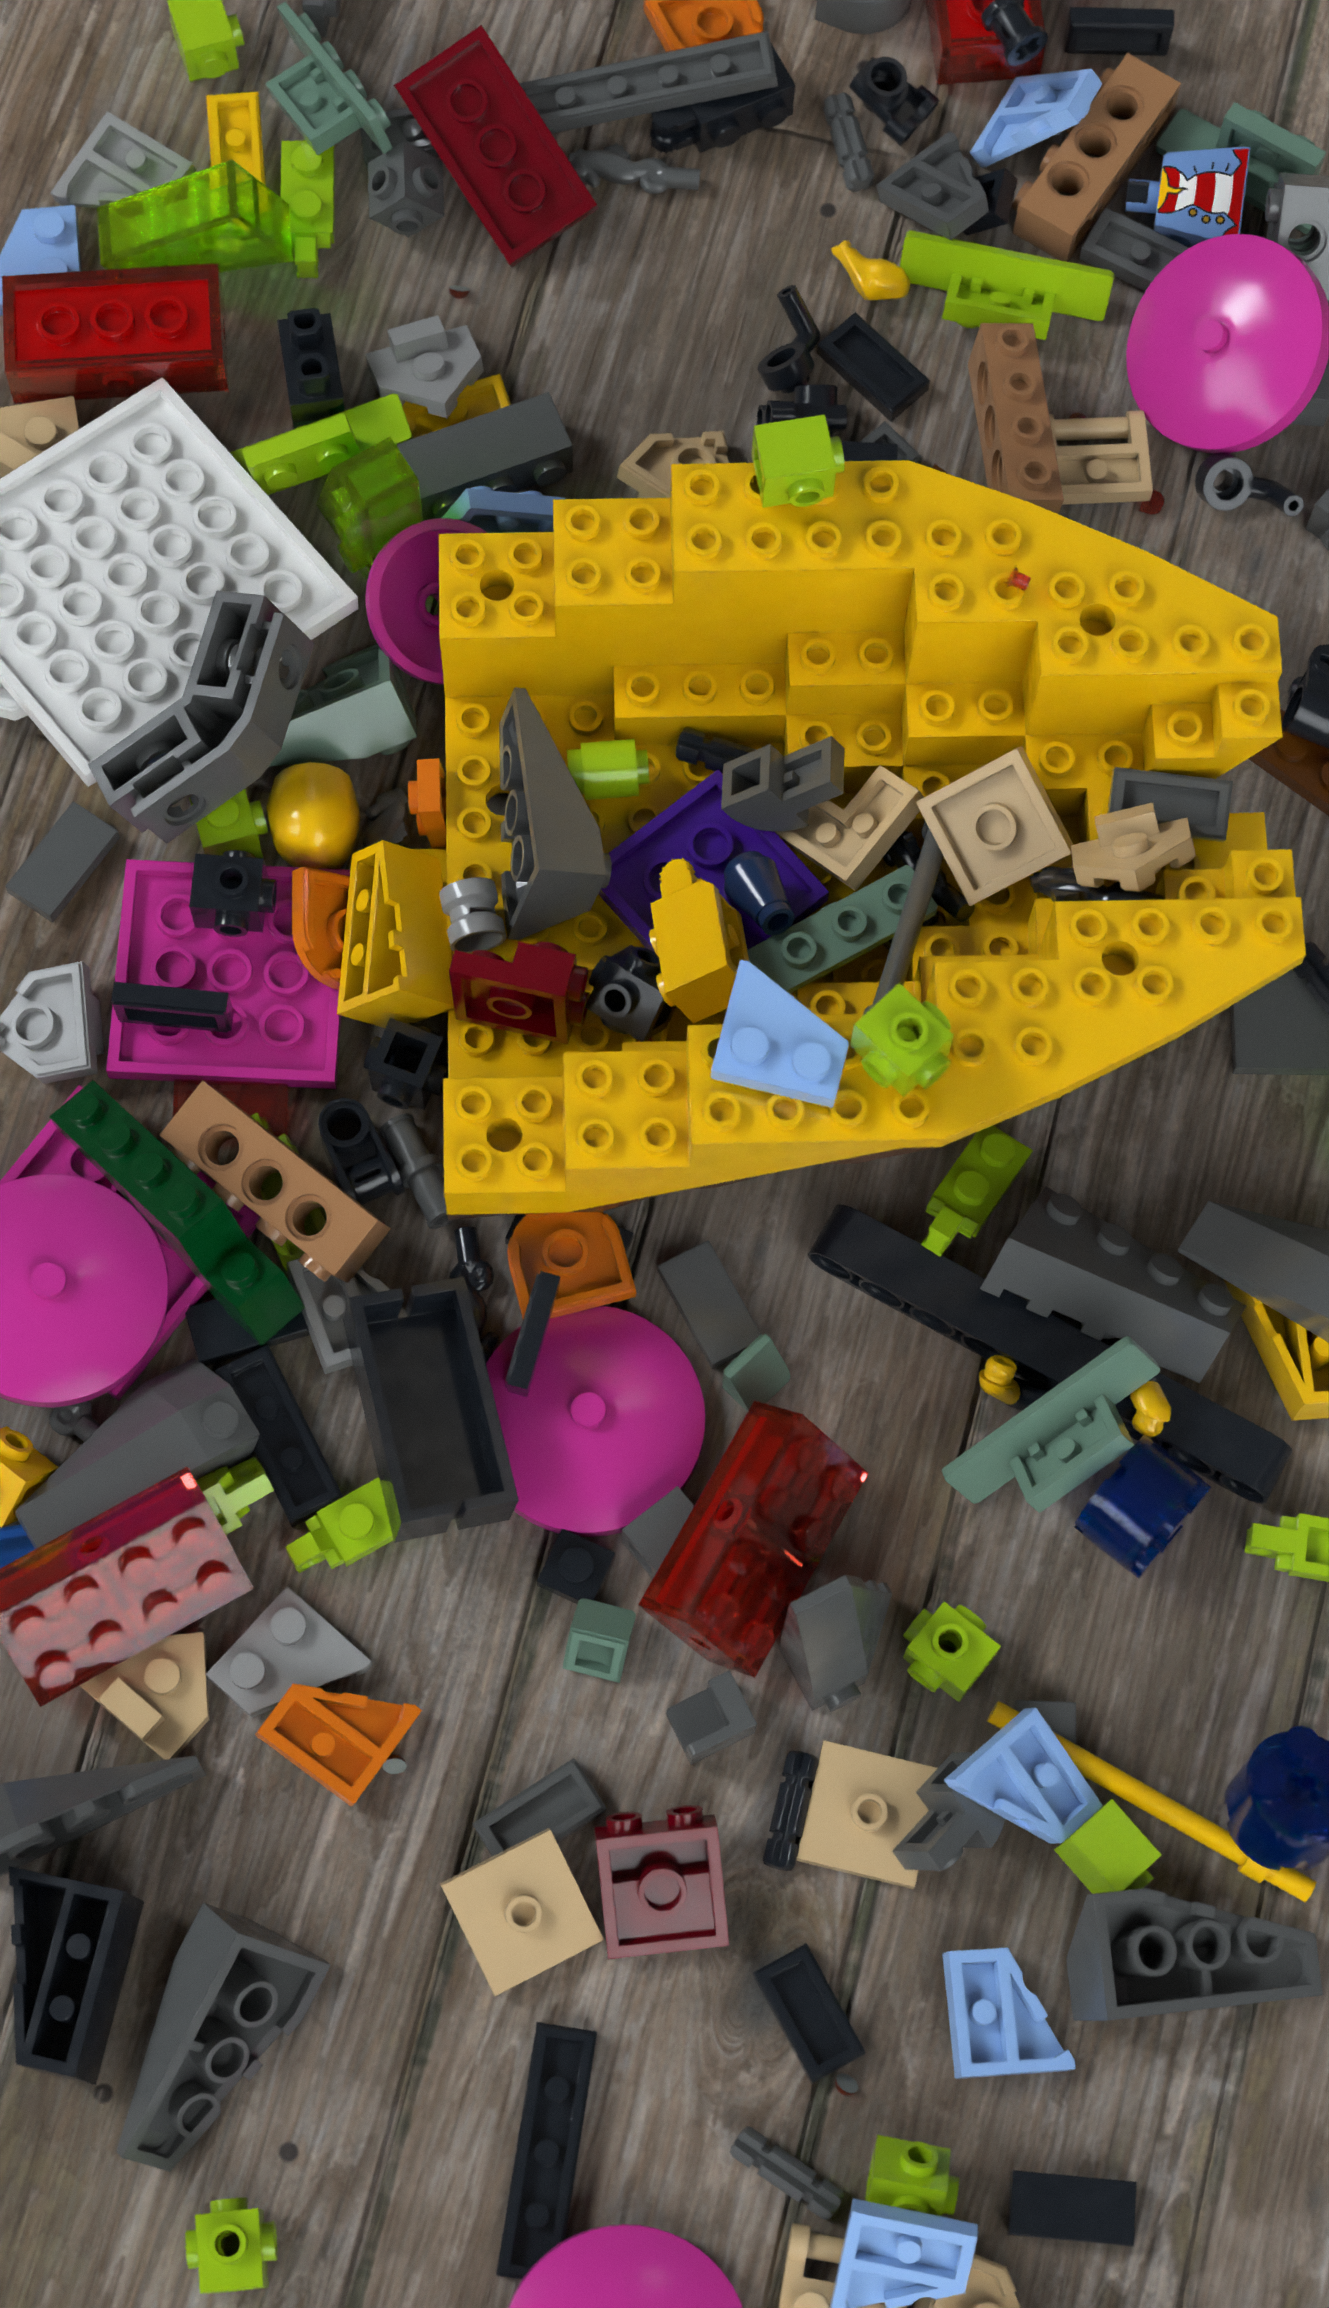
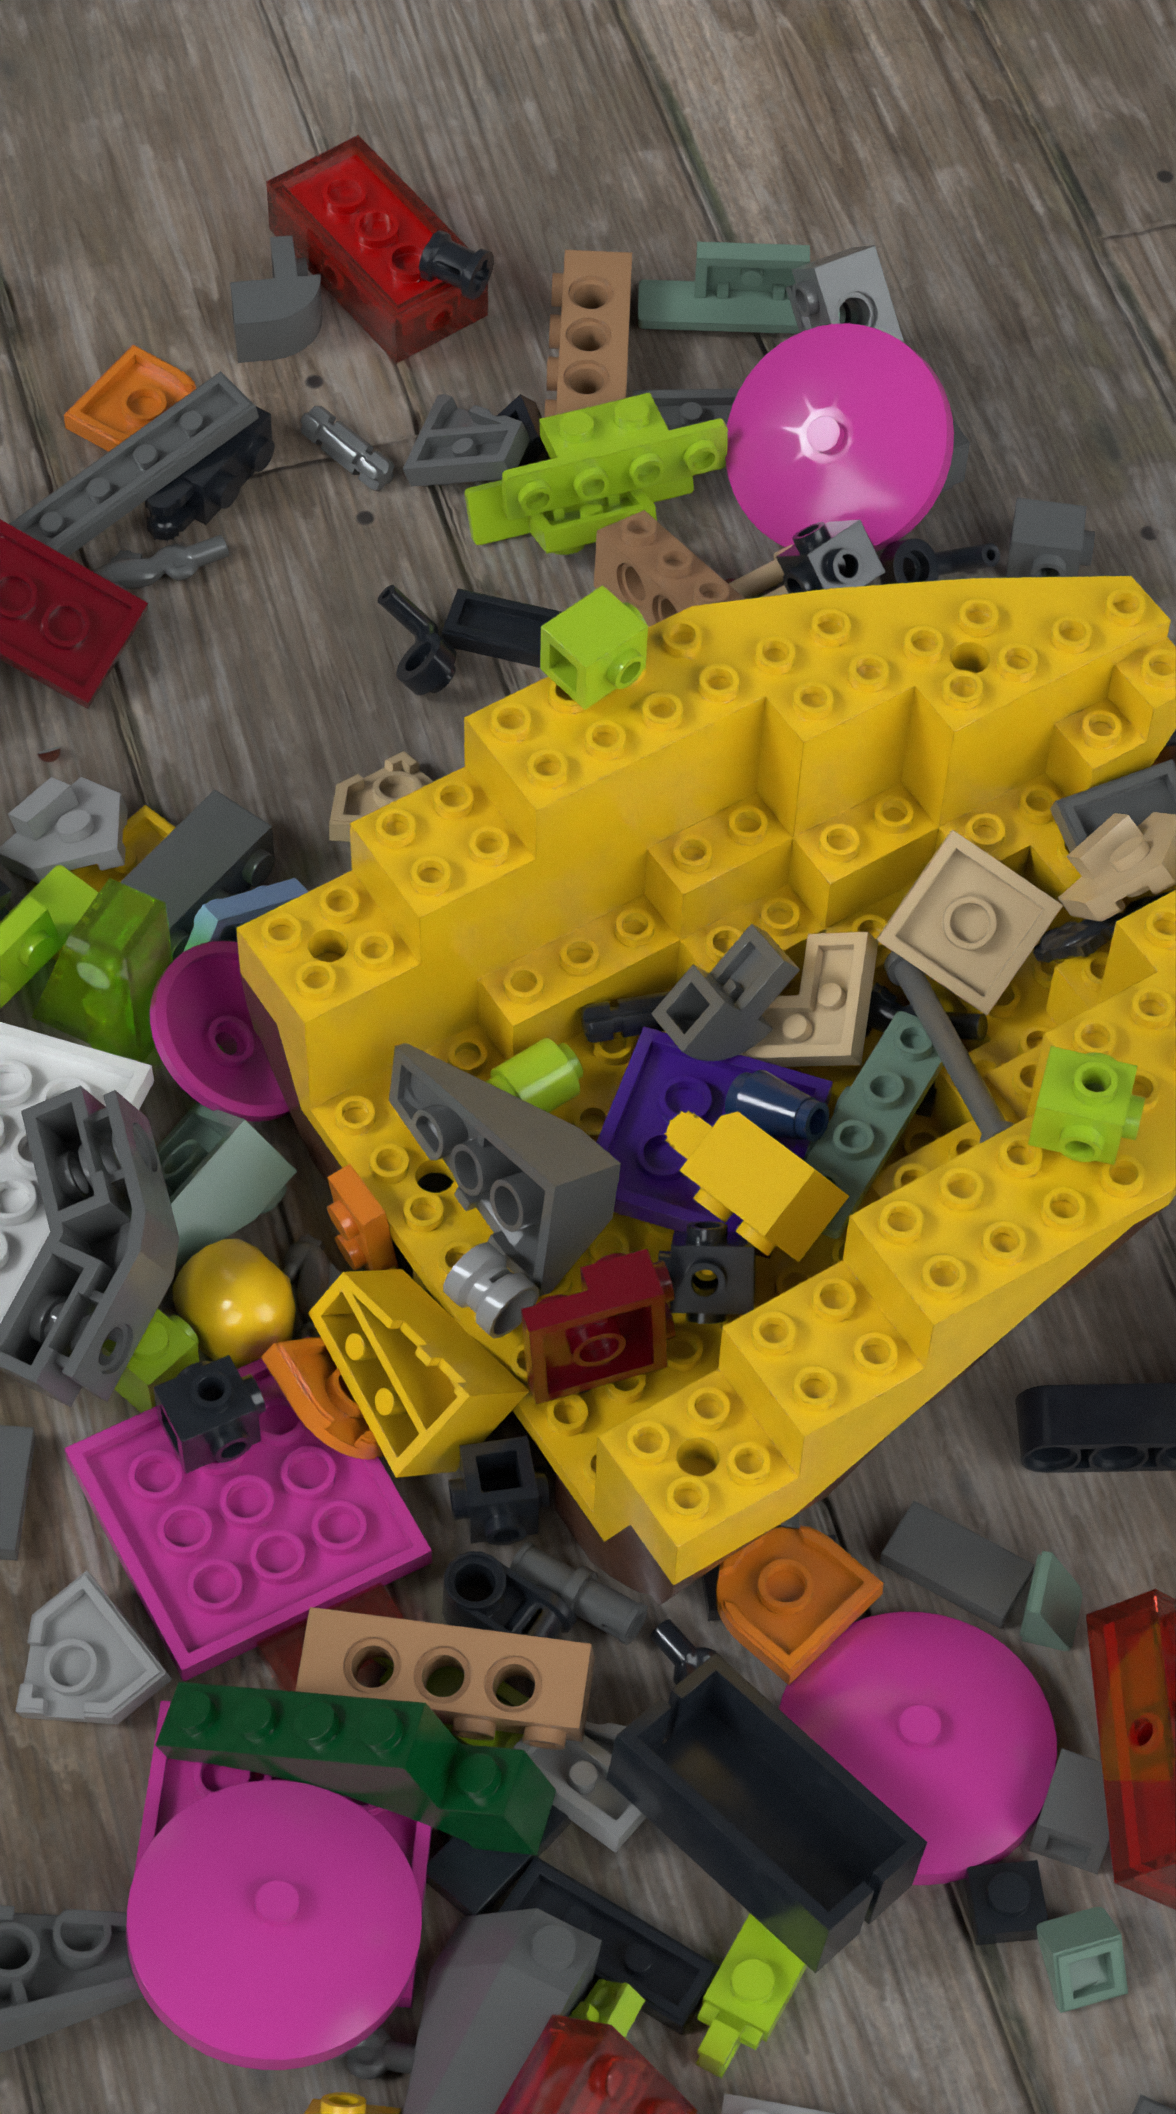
camera: 30 degrees left, 15 degrees down
black tile [111,982,234,1032] -> none
black tile [505,1271,561,1397] -> none
light blue wing [711,959,849,1108] -> none
black plate [756,384,847,437] -> none
yellow animal [831,240,910,300] -> none
black plate [849,57,940,146] -> none
lime hinge [921,1125,1033,1257] -> none
light blue wing [970,69,1103,167] -> none
clear red piece [1006,566,1031,591] -> none
black tile [1064,7,1174,56] -> none
torso [1125,147,1250,248] -> none
none -> lime bracket [502,392,728,520]
none -> black brick [776,519,885,594]

